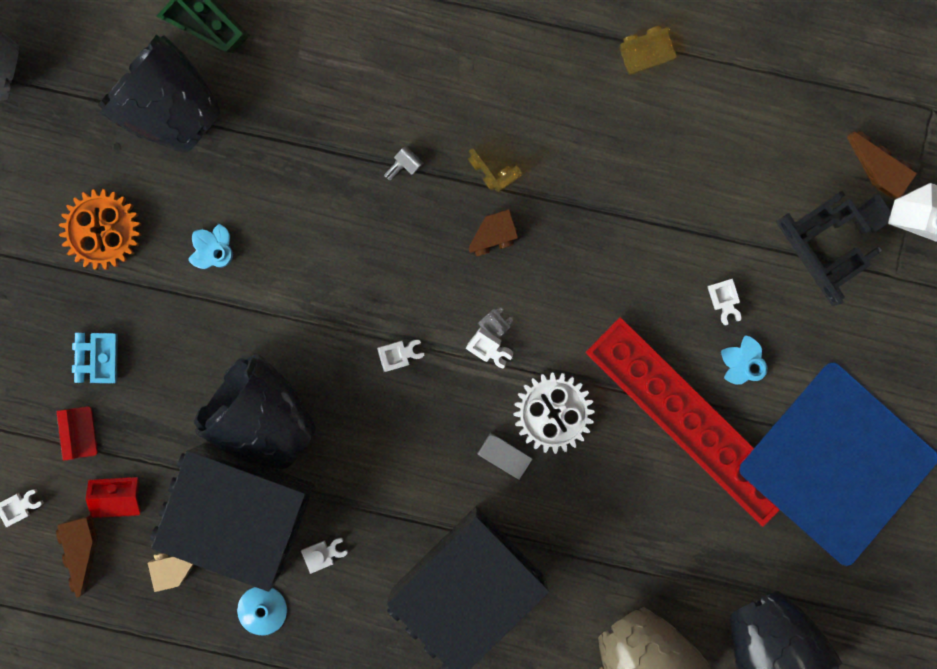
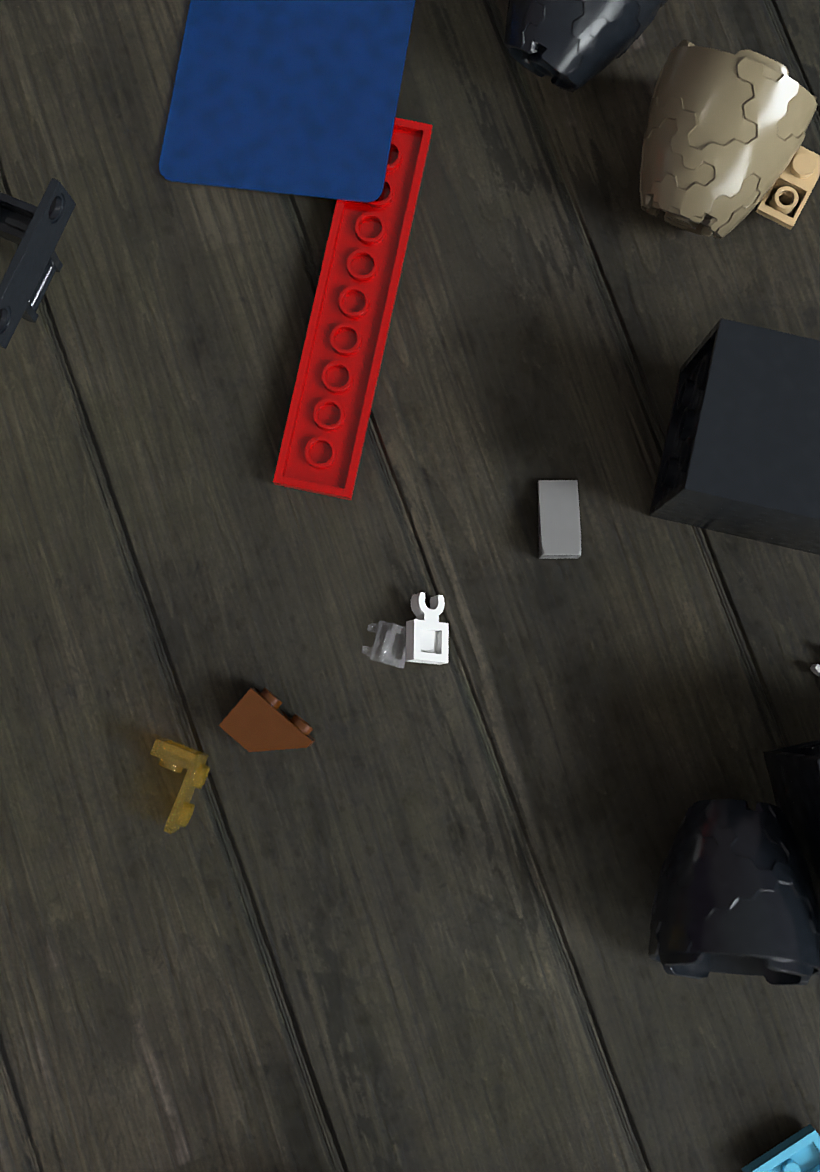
camera: 125 degrees left, 5 degrees down
medium azure plate [189,224,233,269] -> none
white plate [377,340,424,372] -> none
light grey piece [384,146,424,180] -> none
white gear [513,373,594,454] -> none
white plate [707,279,741,325] -> none
medium azure plate [721,336,768,384] -> none

